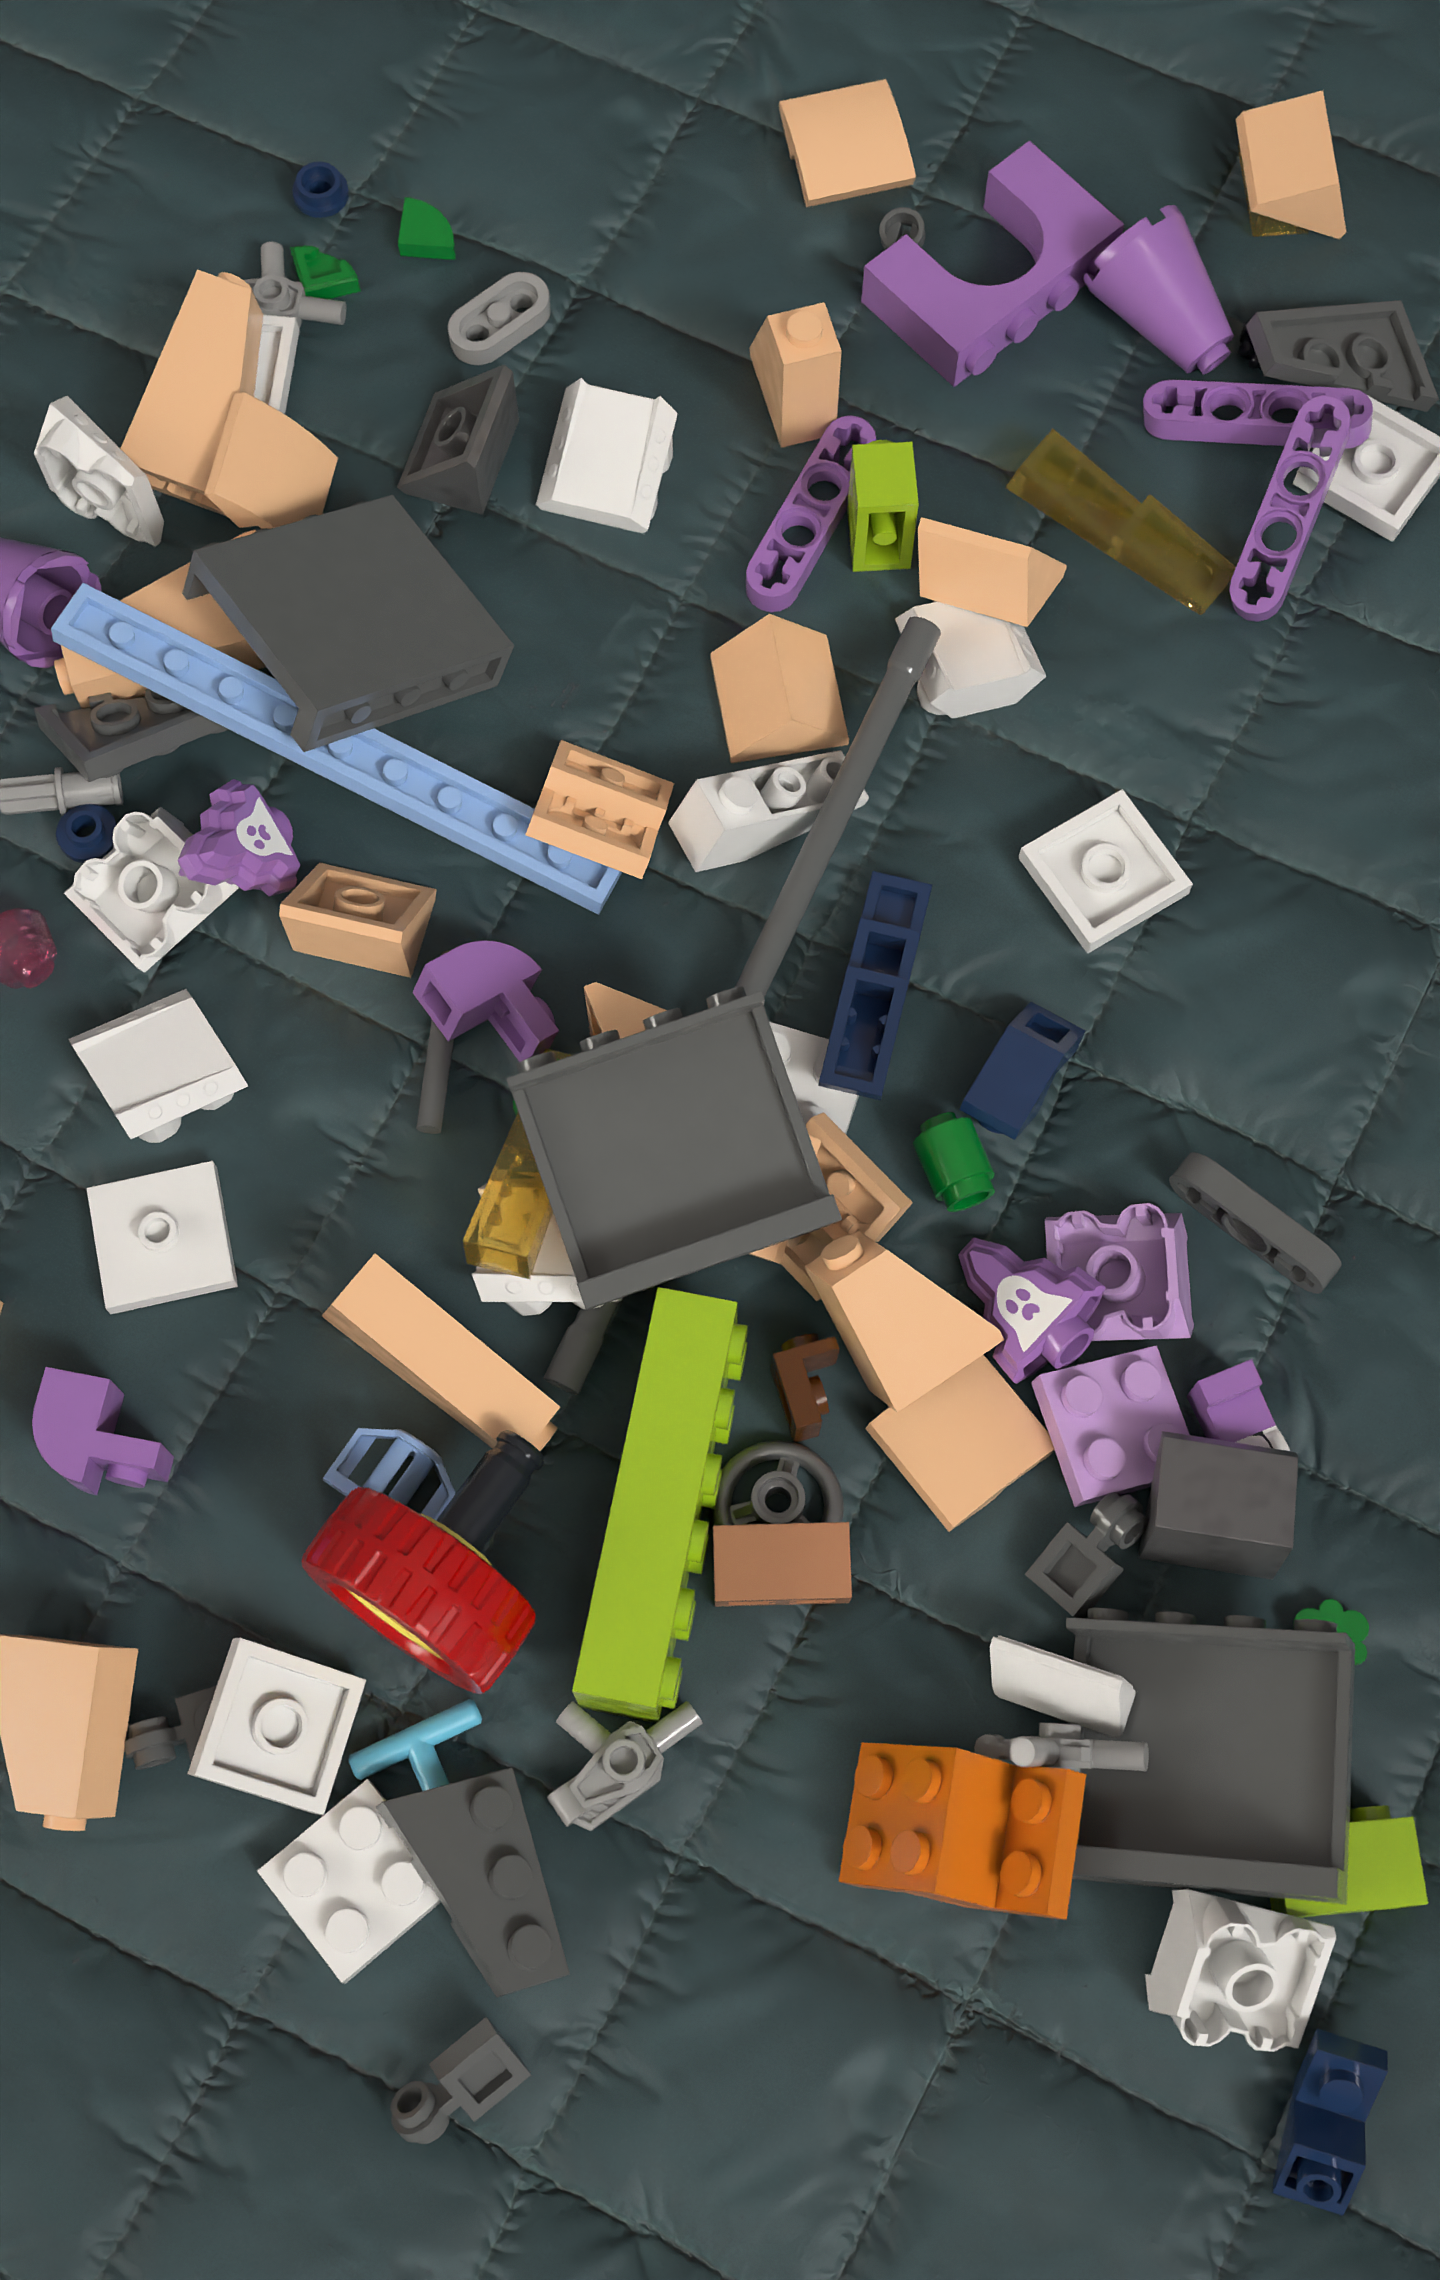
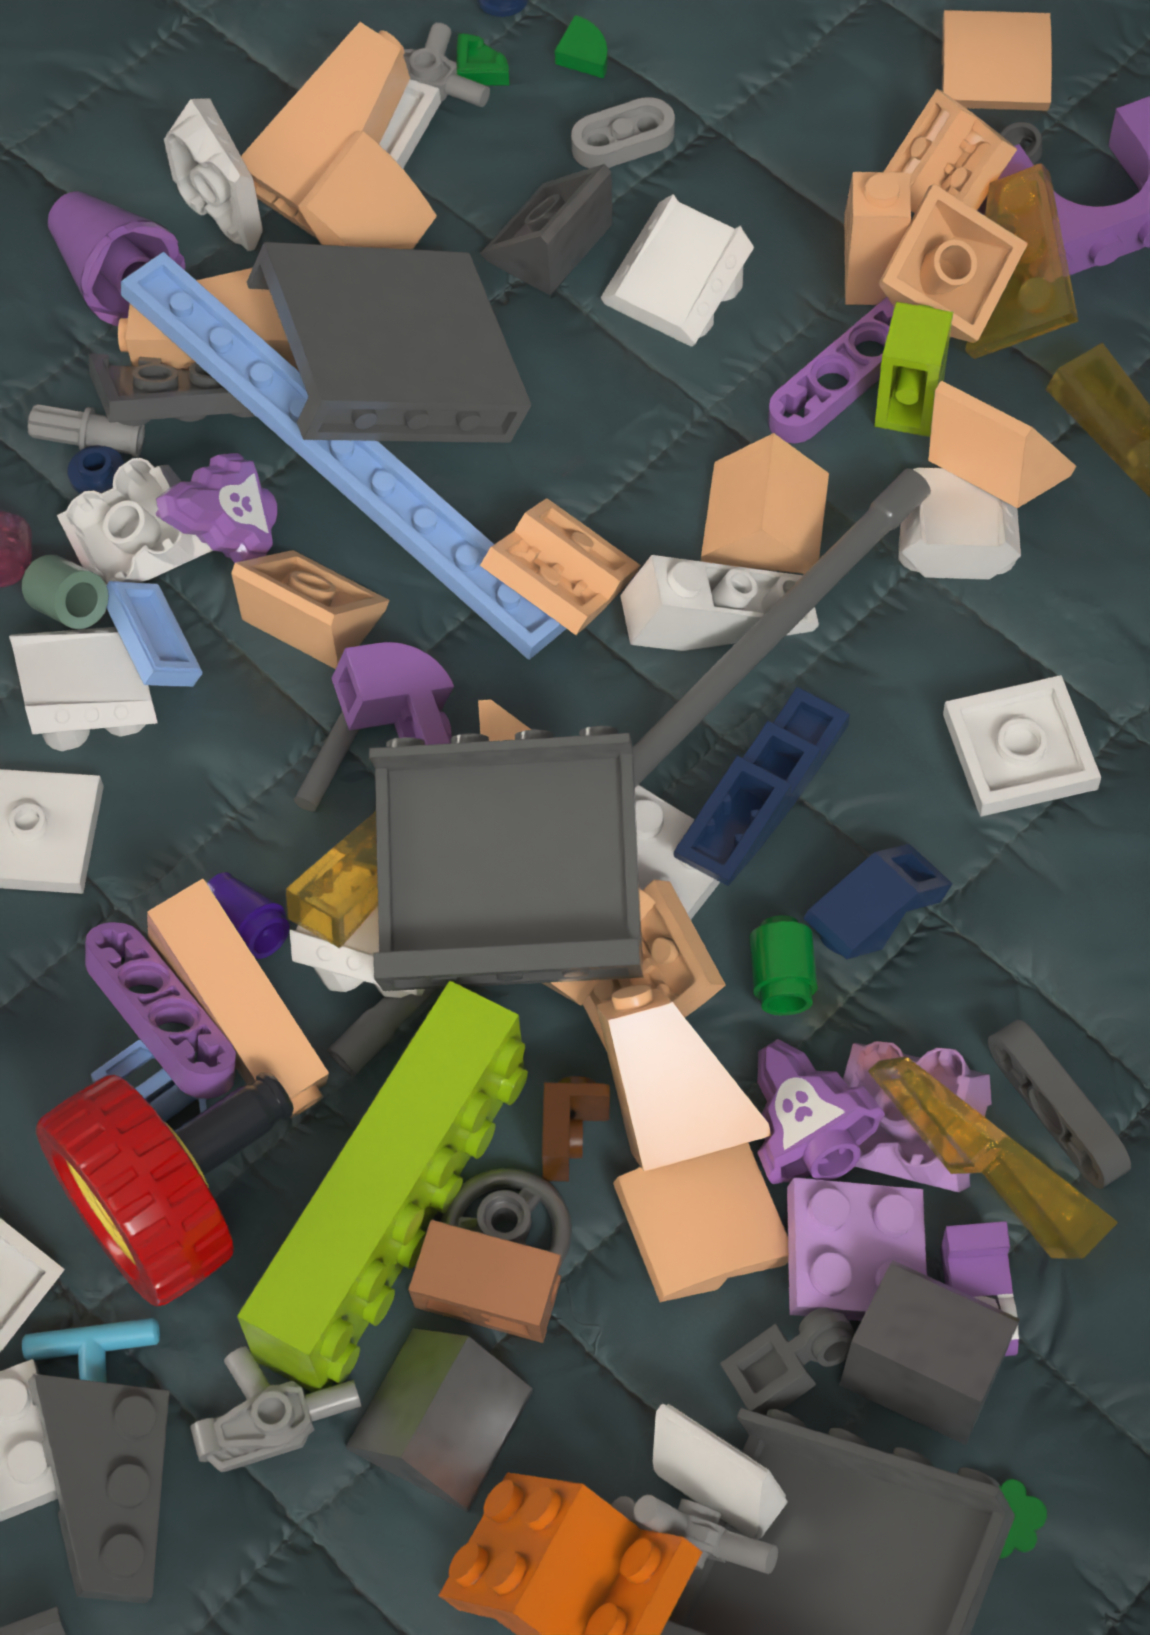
camera: 20 degrees right, 10 degrees down
none -> sand green brick [22,555,108,629]
none -> medium lavender beam [85,922,236,1099]
none -> light blue tile [106,581,203,687]
none -> dark purple cone [207,872,290,959]
none -> flat silver slope [346,1328,533,1513]
none -> clear yellow slope [868,1056,1119,1259]
none -> light nougat slope [879,183,1028,343]
none -> light nougat slope [884,89,1017,213]
none -> clear yellow wing [965,163,1079,359]

